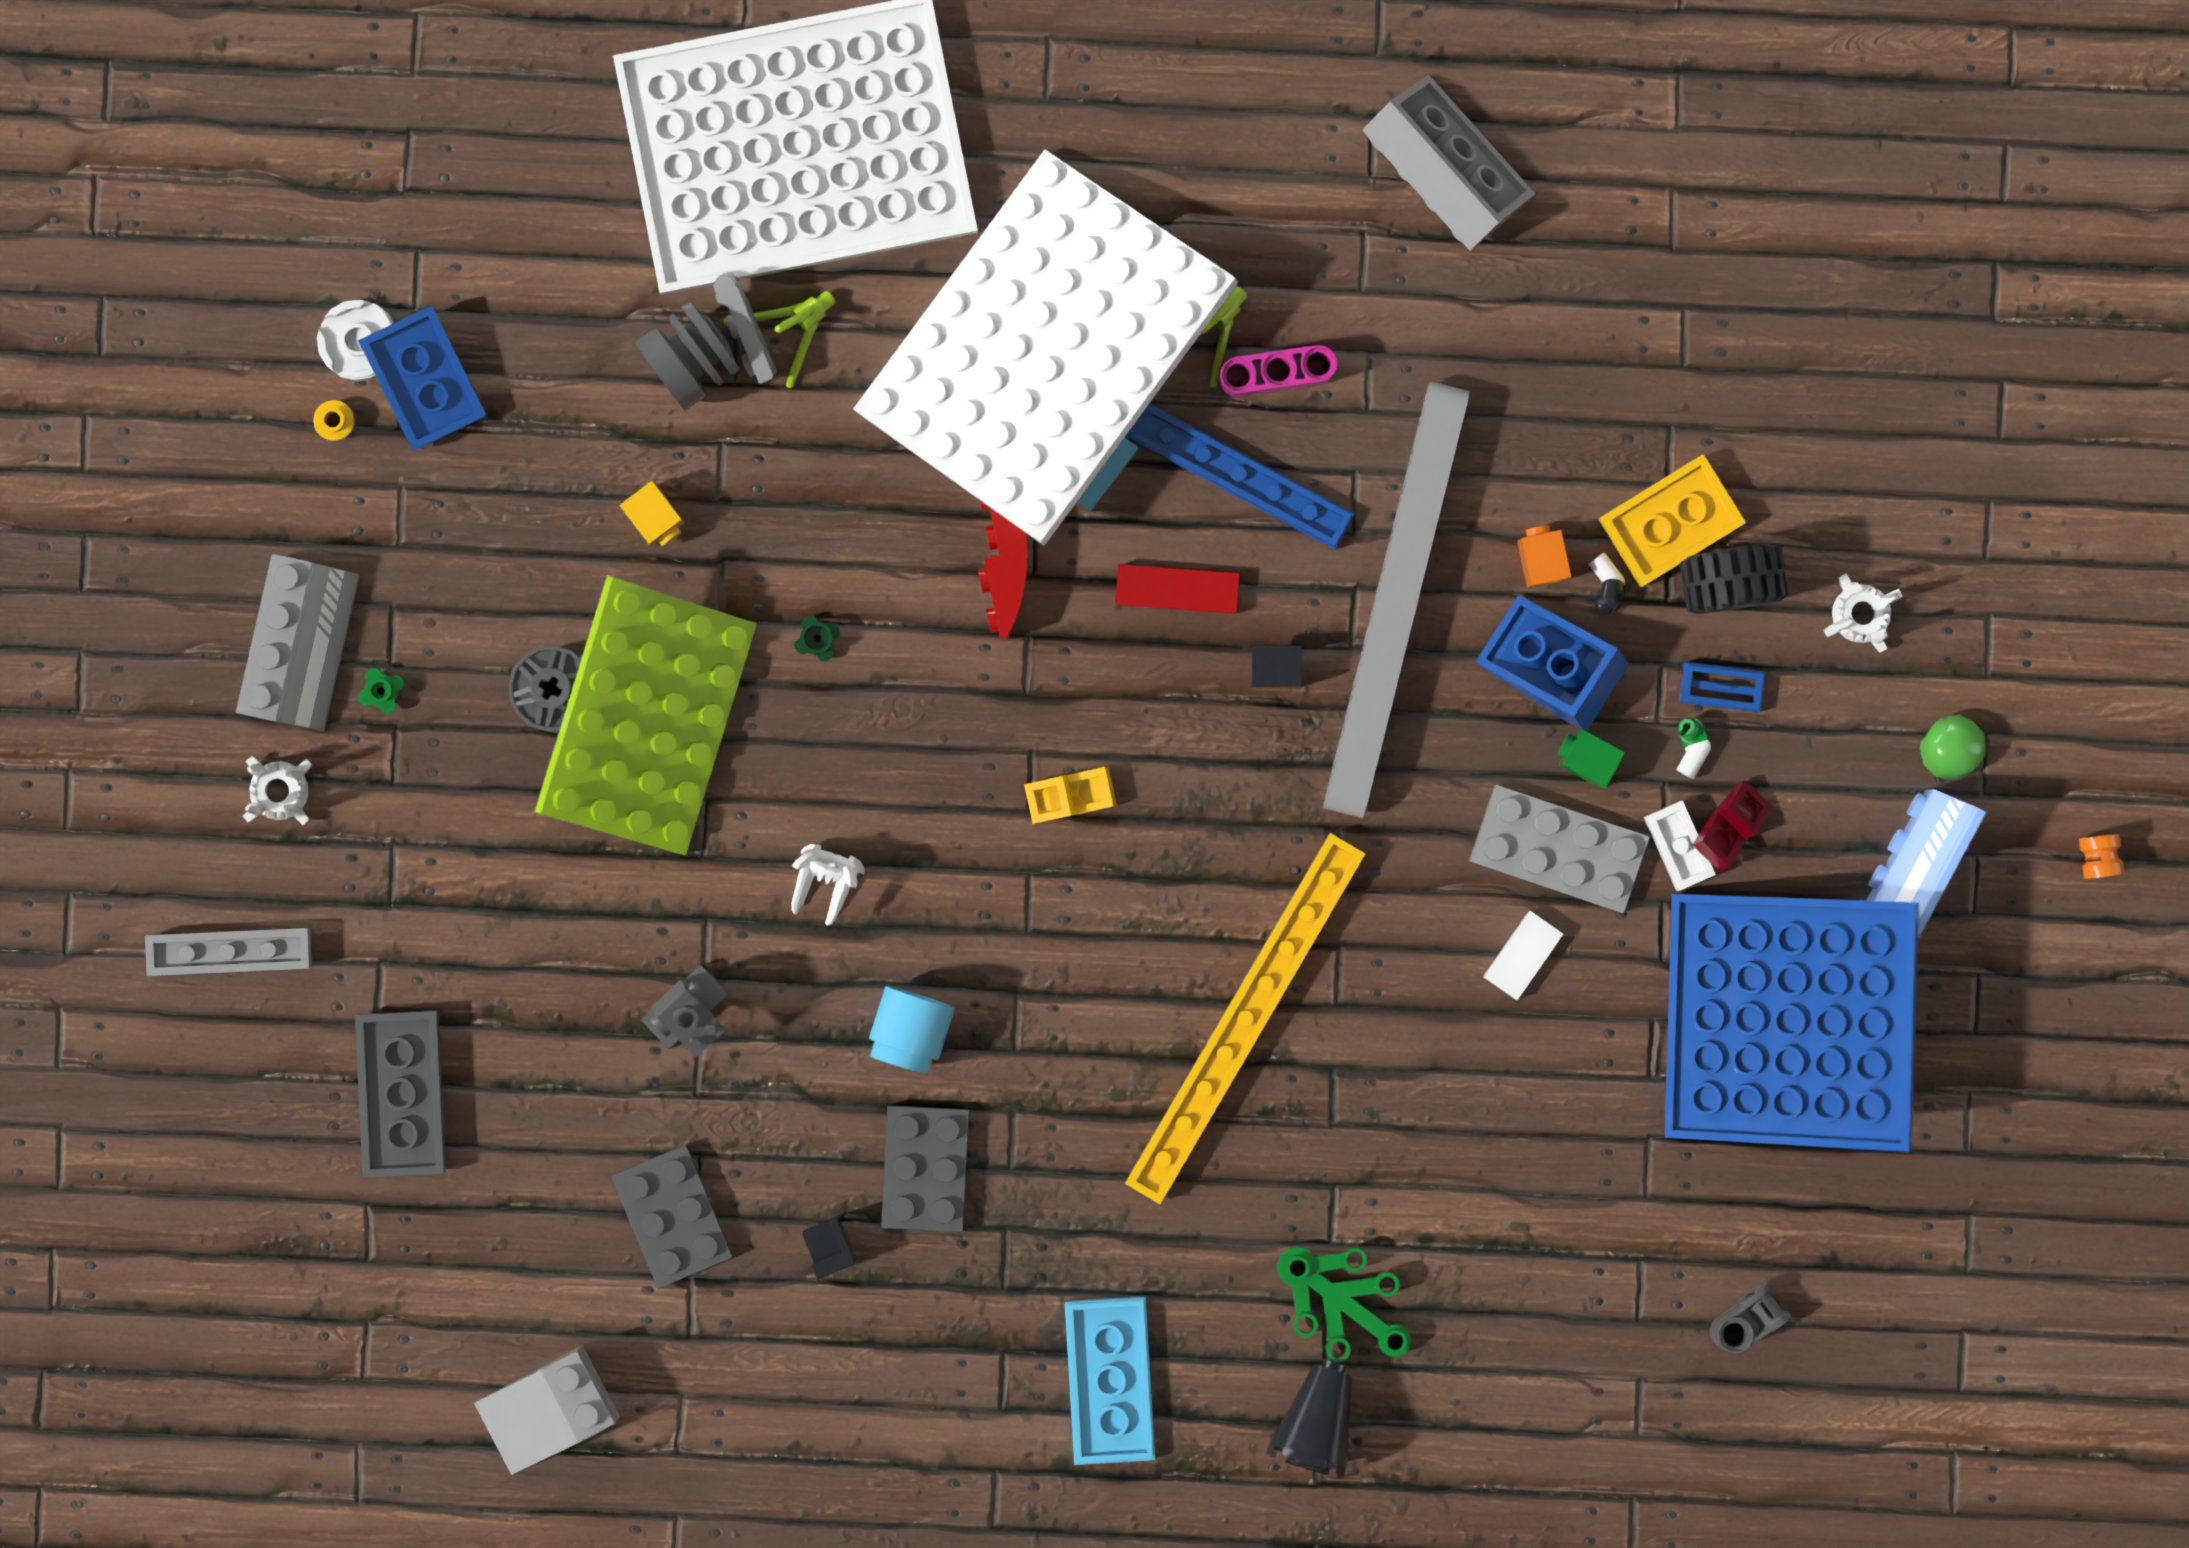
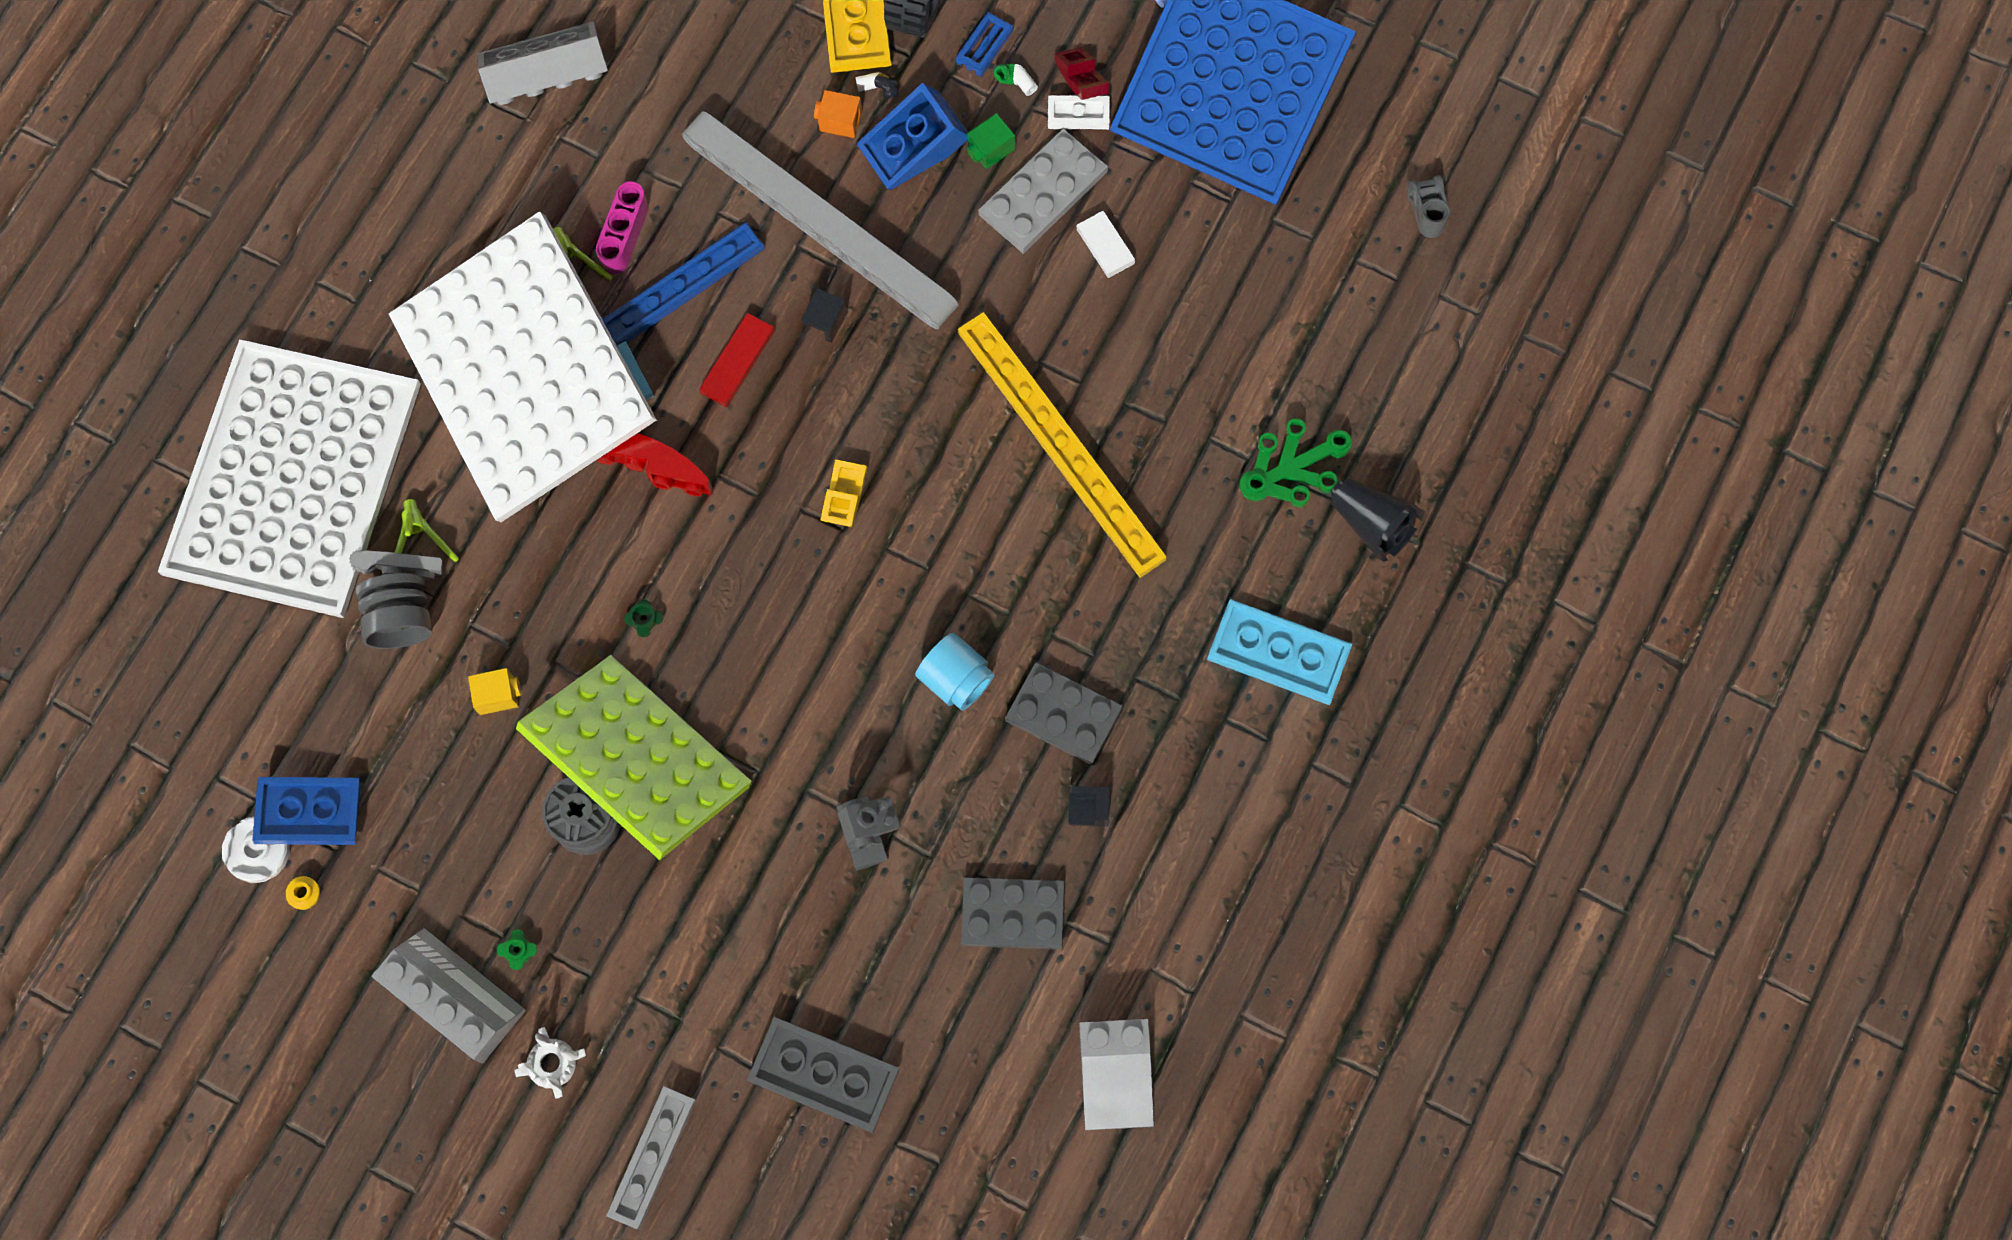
camera: 55 degrees left, 15 degrees down
white piece [791,844,864,925] -> none

